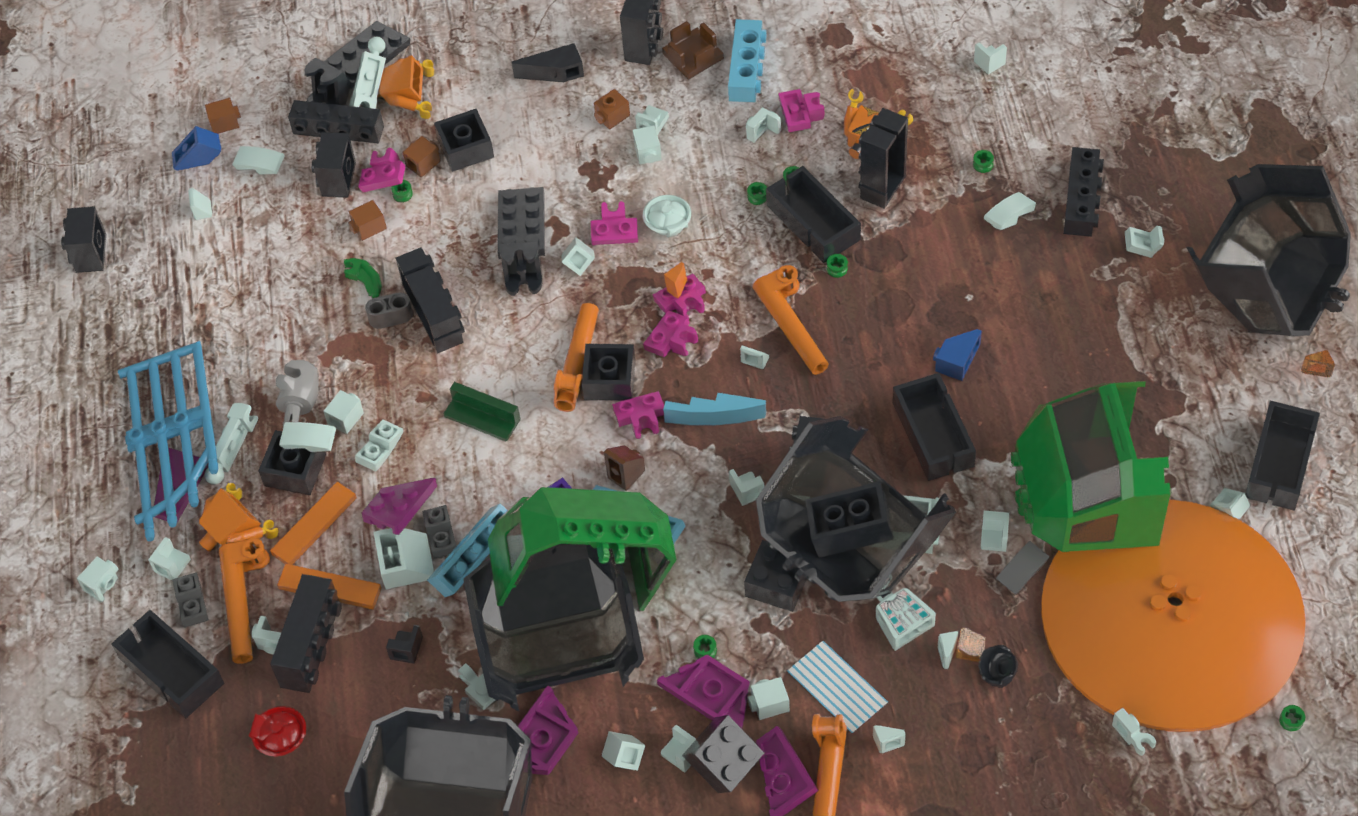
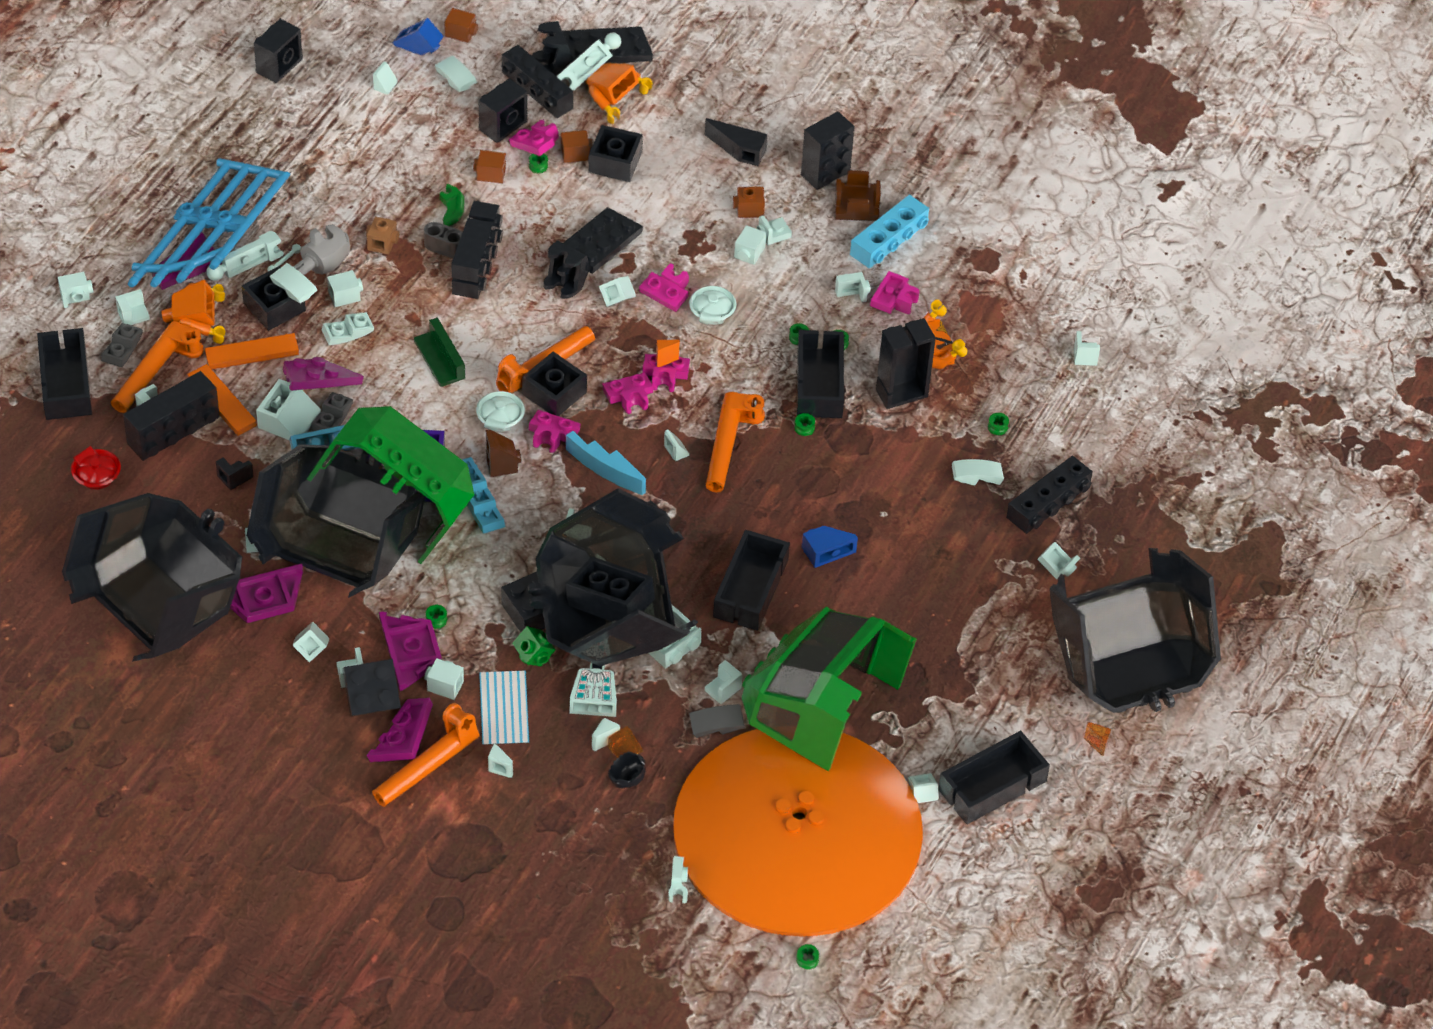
camera: 30 degrees right, 5 degrees down
none -> light aqua hinge [268,244,301,271]
none -> medium nougat brick [366,216,400,255]
none -> light aqua piece [476,391,525,432]
none -> green brick [512,626,556,667]

